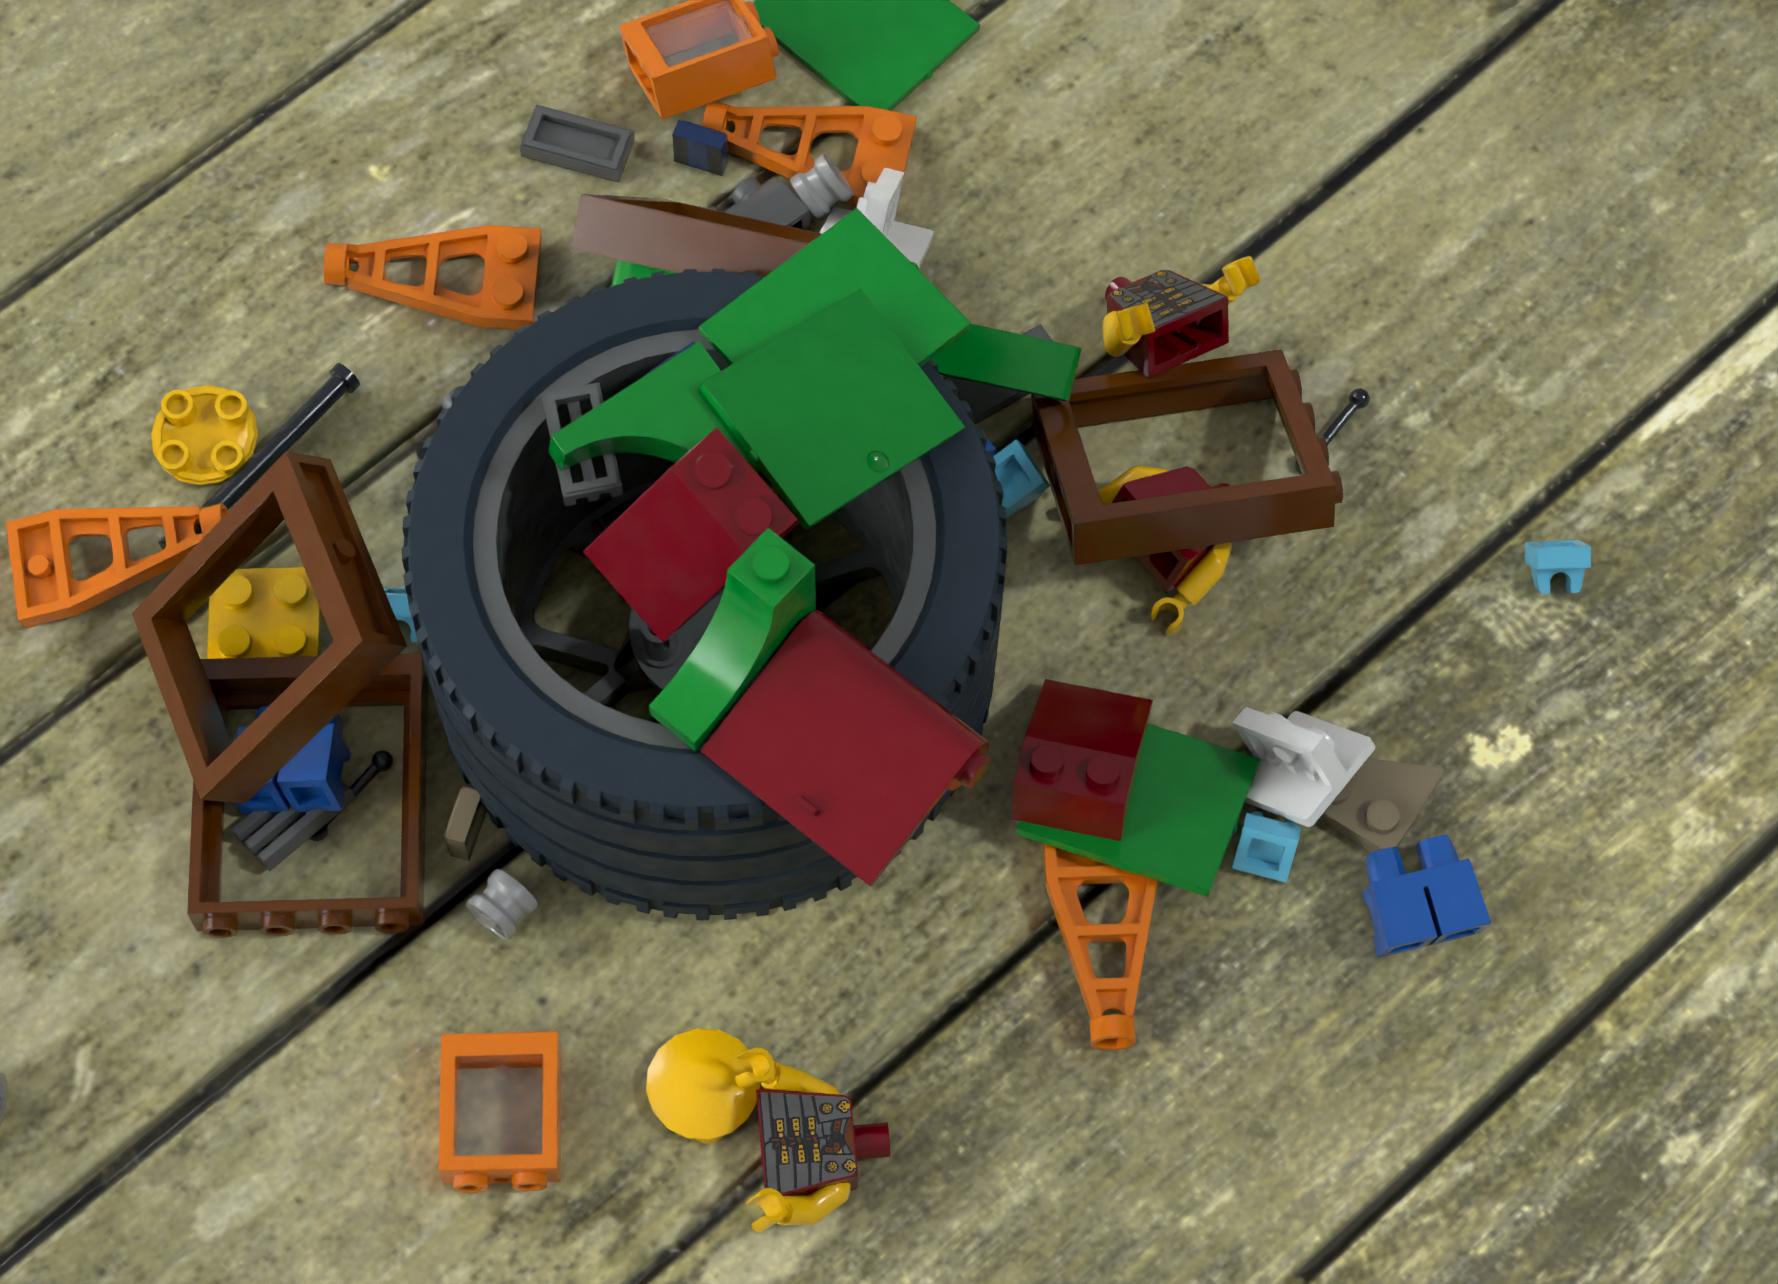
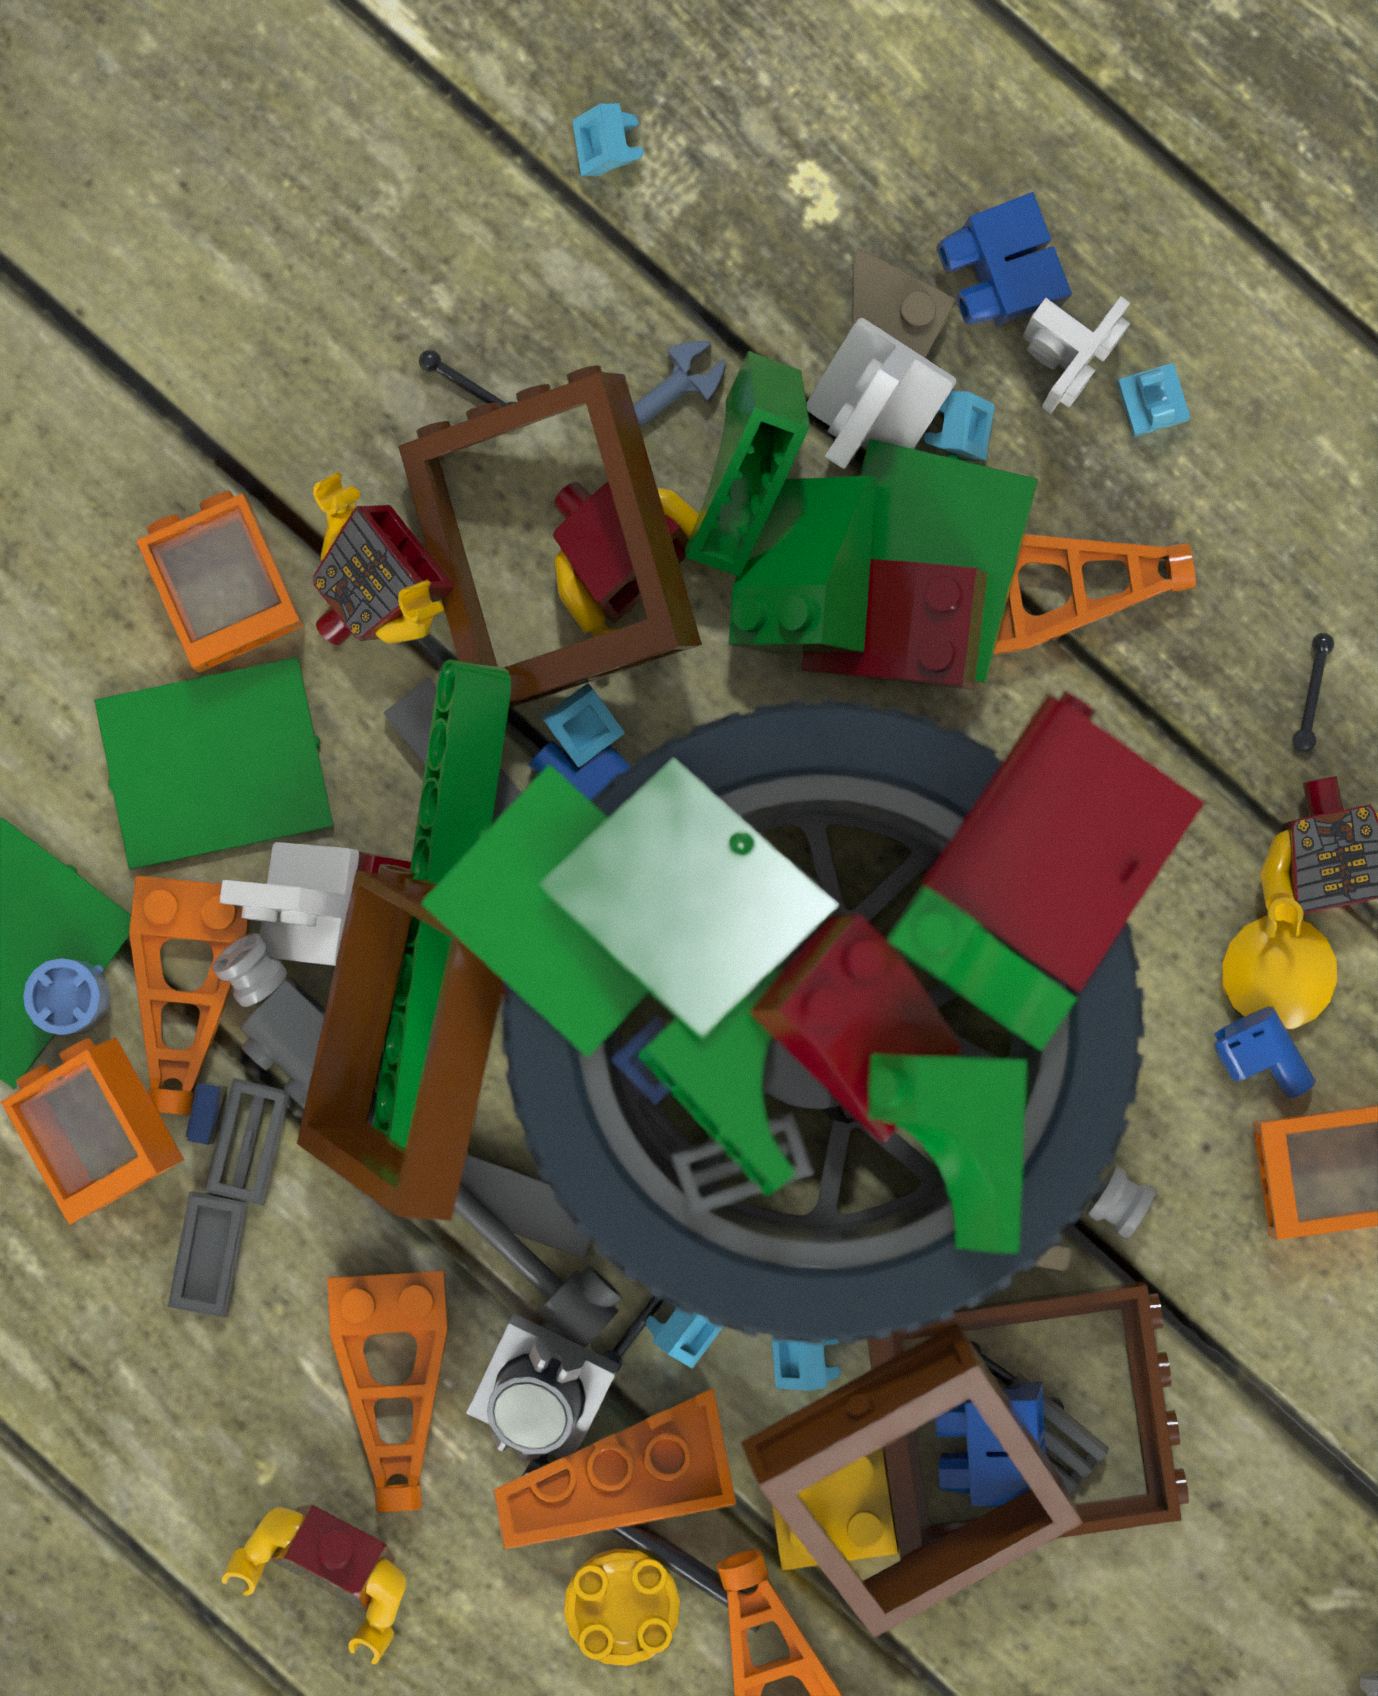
camera: 90 degrees left, 20 degrees up
none -> medium blue piece [23,958,111,1035]
none -> green piece [94,657,334,870]
none -> window [136,491,305,673]
none -> dark grey tile [205,1078,291,1205]
none -> torso [221,1505,406,1664]
none -> piece [466,1313,620,1462]
none -> orange wing [493,1388,736,1550]
none -> sand blue bar [634,341,725,427]
none -> green arch [685,351,810,577]
none -> green slope [728,476,876,653]
none -> green arch [868,1054,1027,1253]
none -> white bracket [1022,296,1130,414]
none -> medium azure tile [1116,363,1191,438]
none -> blue piece [1214,1007,1316,1098]
none -> black hinge [1292,633,1334,752]

